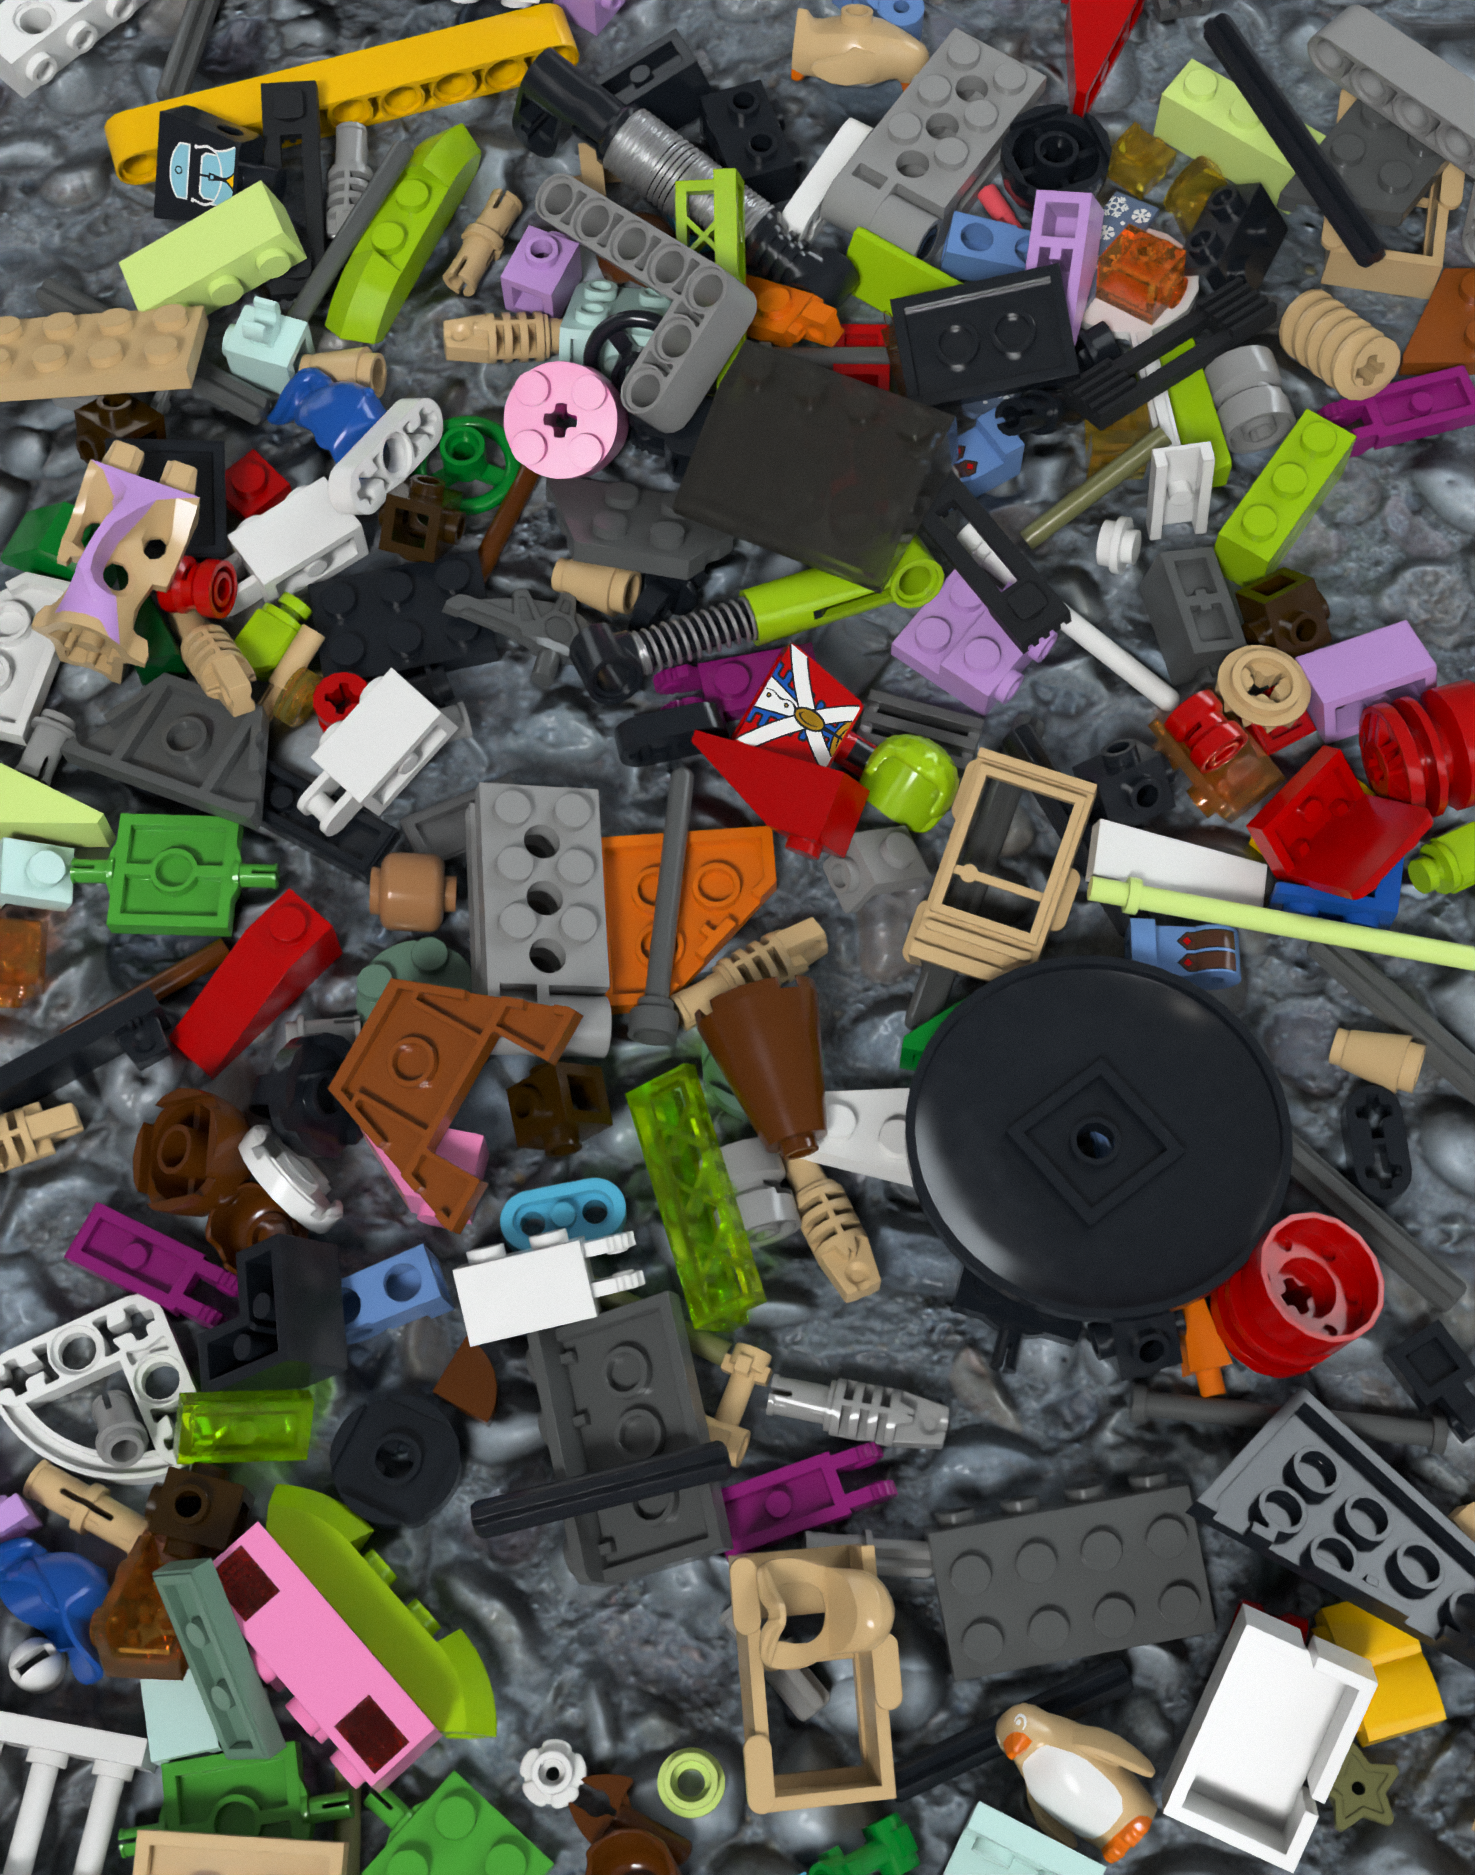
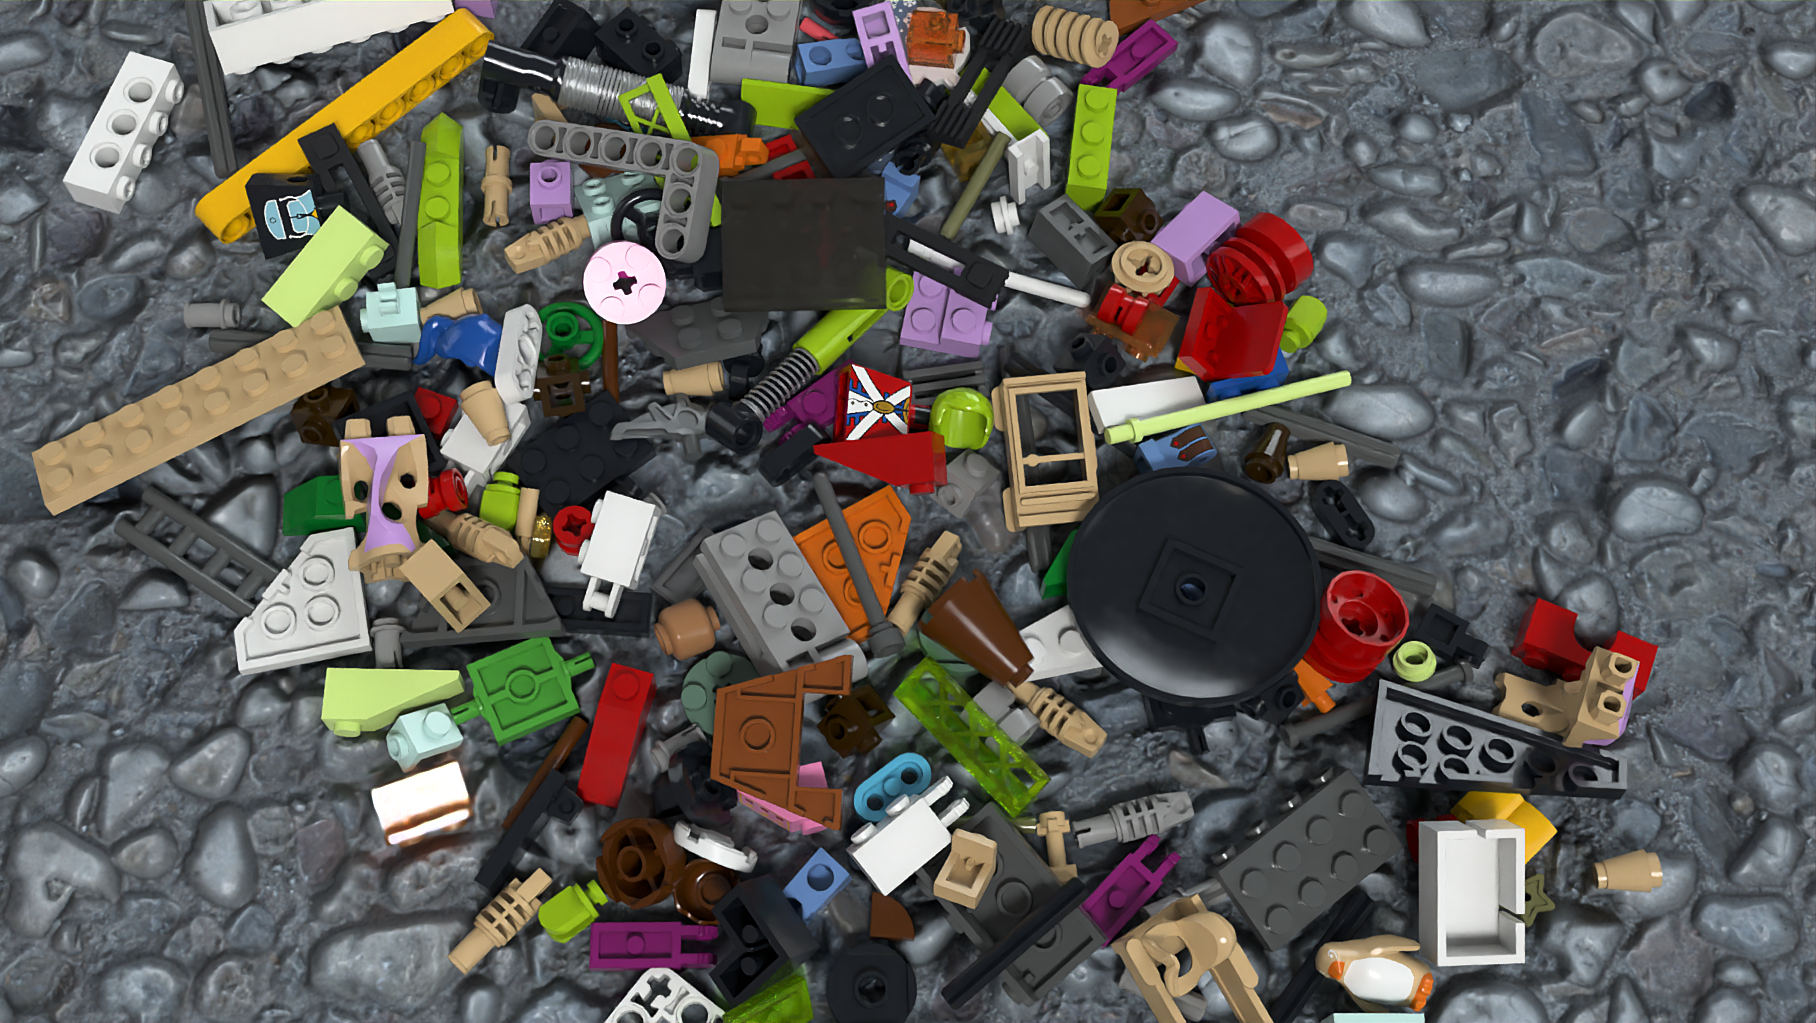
camera: 35 degrees left, 0 degrees up
none -> light grey pin [184,299,241,330]
none -> tan brick [399,539,491,634]
none -> tan cone [460,381,512,447]
none -> lime arm [538,879,609,944]
none -> tan bracket [933,828,997,910]
none -> dark brown cone [1244,423,1291,484]
none -> yellowish green plate [1393,641,1436,682]

